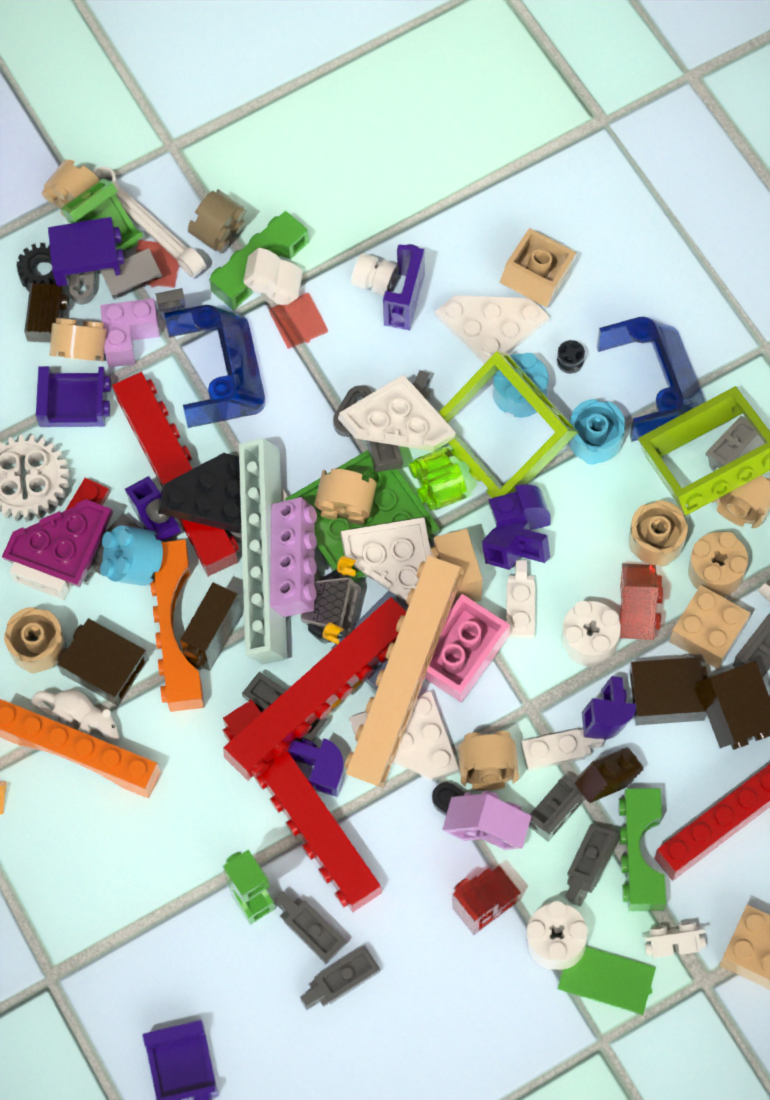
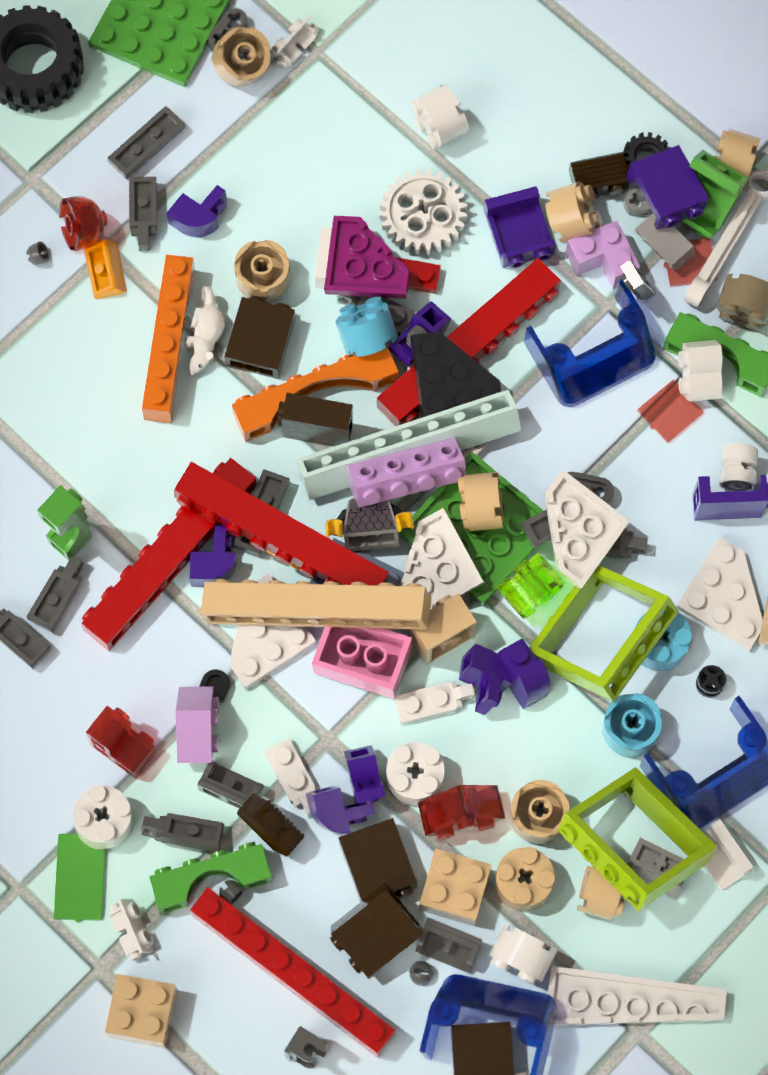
camera: 70 degrees right, 5 degrees up
tan brick [458,731,519,791] -> none
none -> dark grey hinge [219,880,245,905]
none -> dark purple brick [344,745,386,804]
none -> white panel [704,819,753,890]

